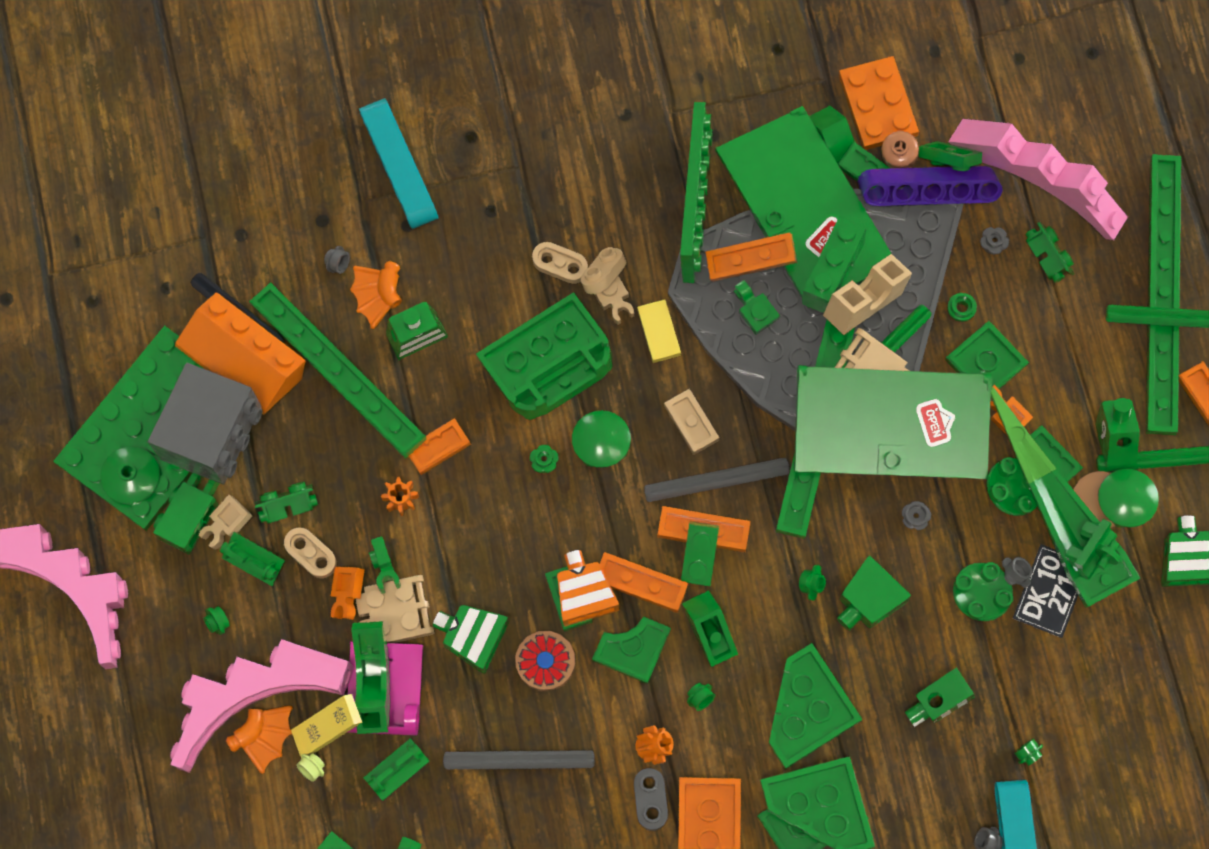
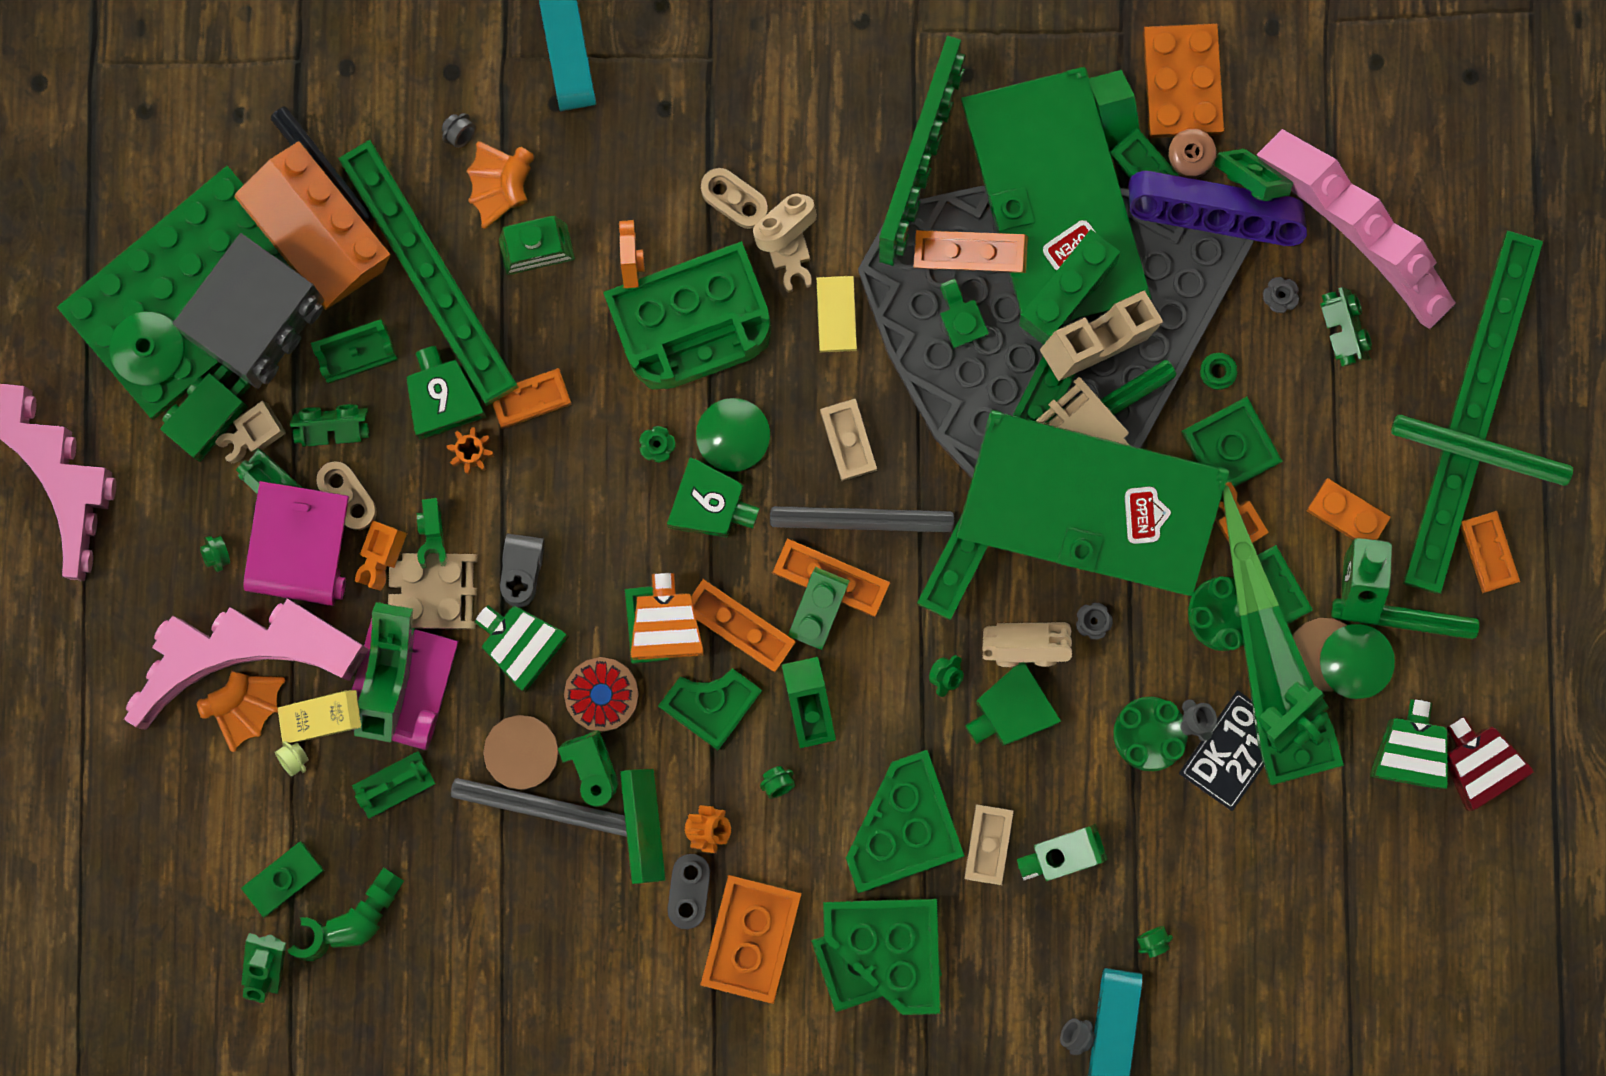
camera: 10 degrees right, 10 degrees up
none -> dark pink door [244,481,349,606]
none -> green hinge [311,319,398,384]
none -> green torso [407,346,487,440]
none -> medium nougat tile [483,715,559,790]
none -> dark grey piece [500,533,545,608]
none -> green leg [558,730,618,806]
none -> orange plate [619,220,645,288]
none -> green tile [620,769,666,884]
none -> green torso [667,457,760,538]
none -> tan plate [964,805,1013,885]
none -> tan plate [983,622,1072,667]
none -> orange plate [1306,478,1391,540]

